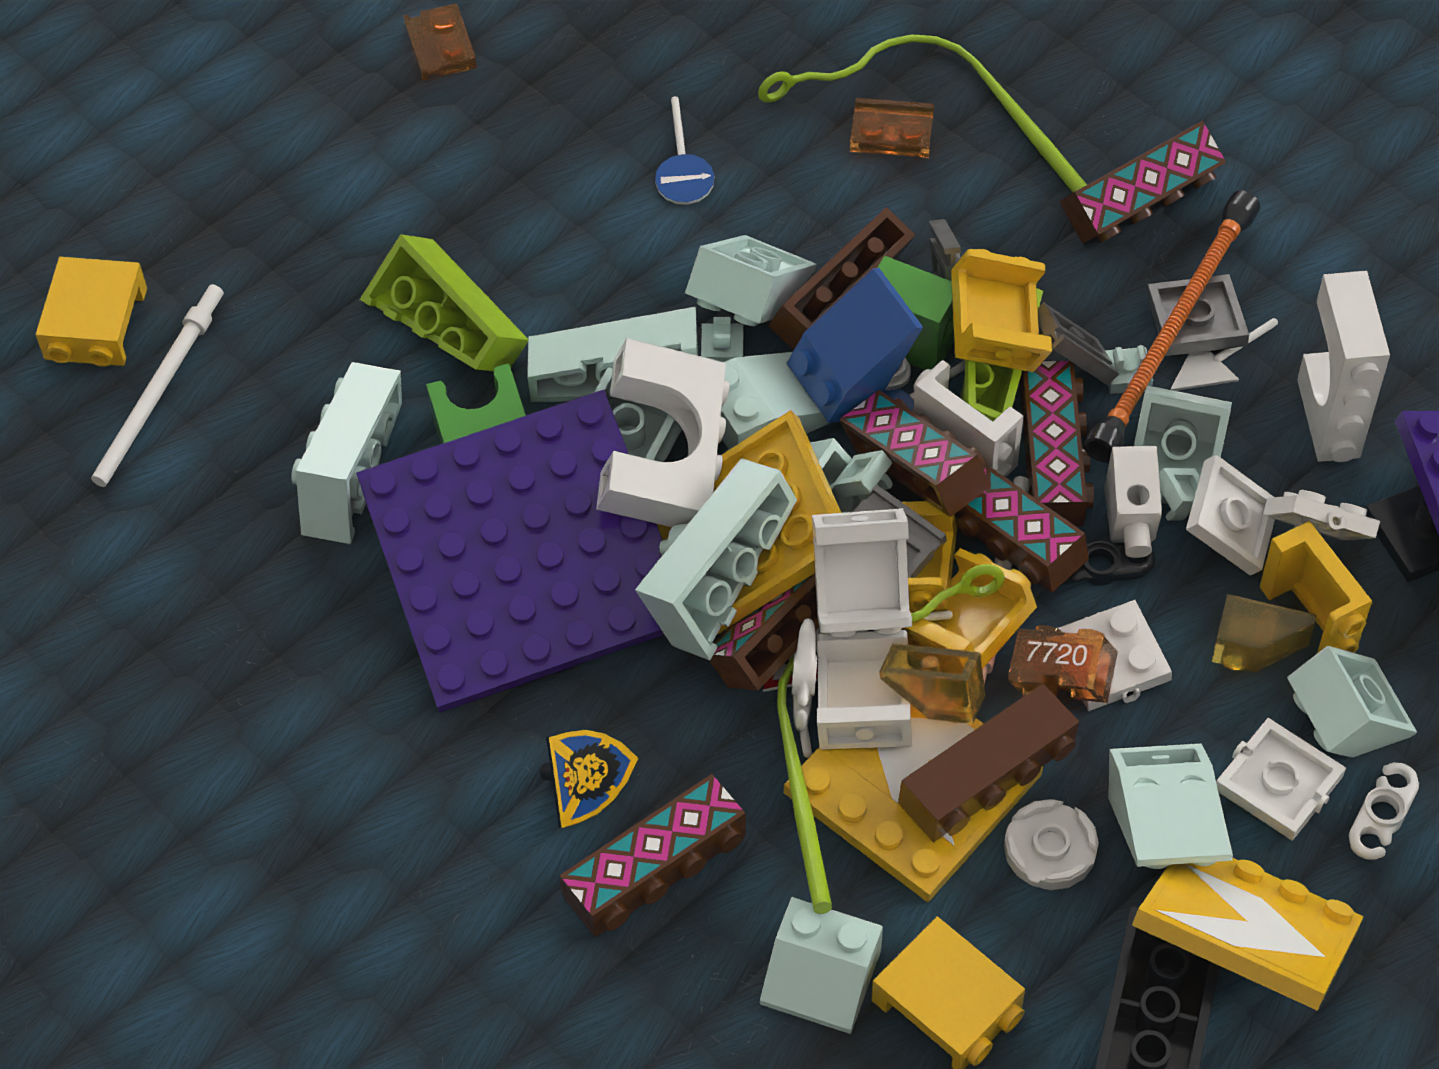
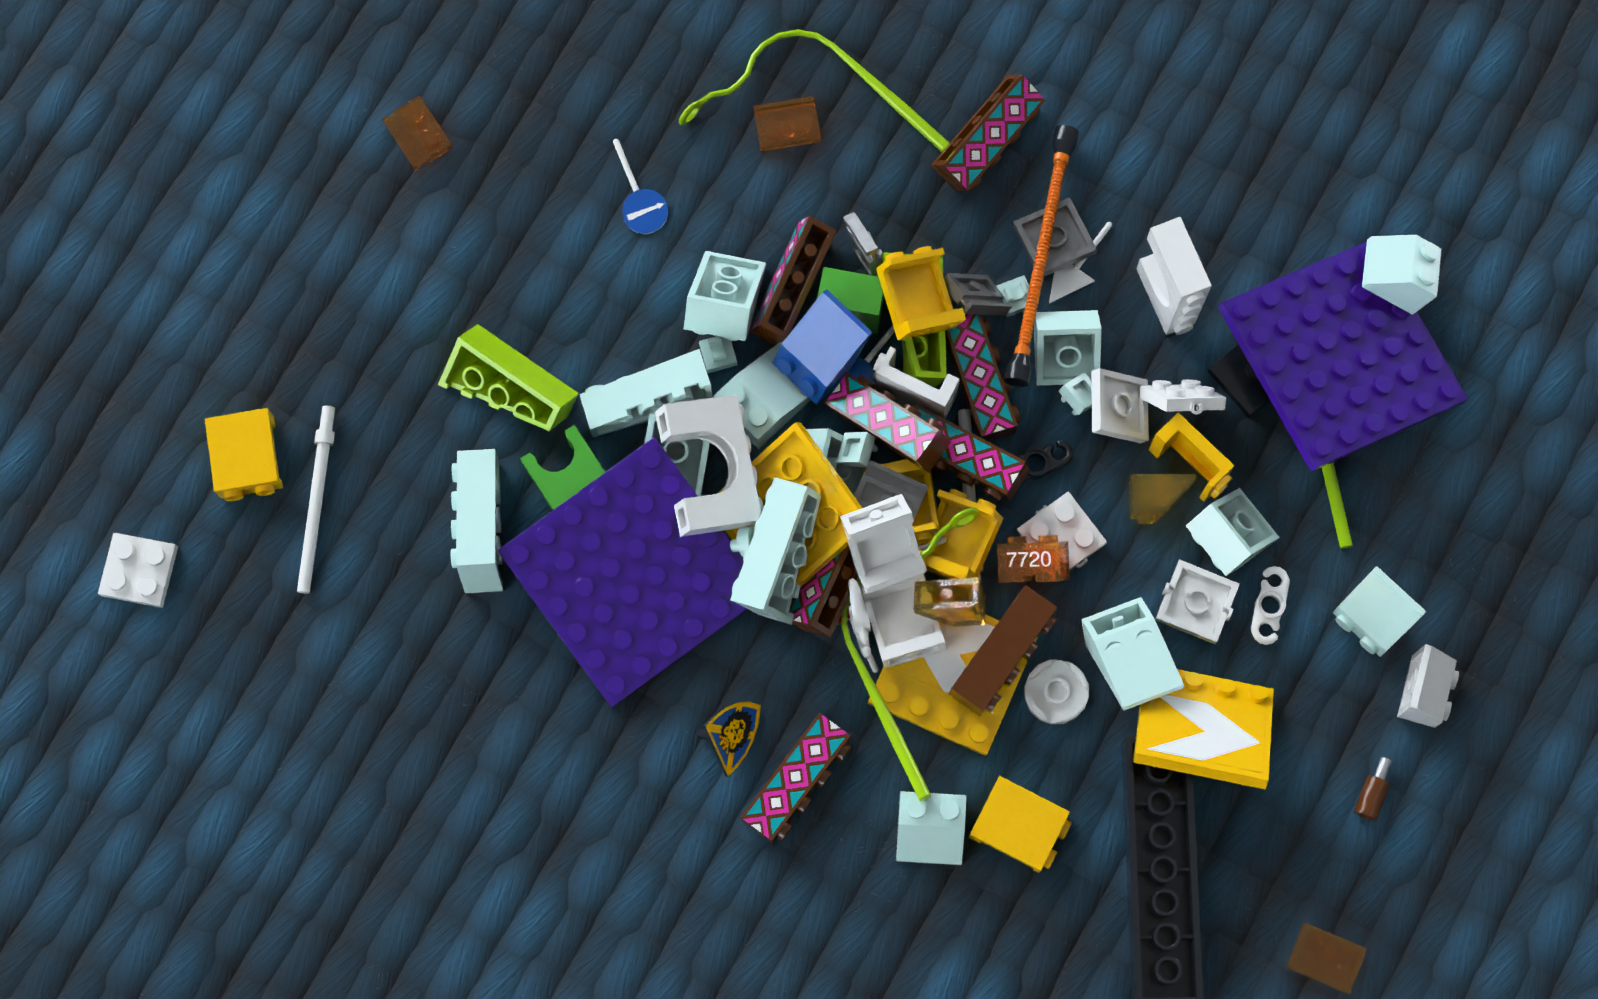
camera: 15 degrees left, 20 degrees up
white torso [1104,446,1162,558] -> none

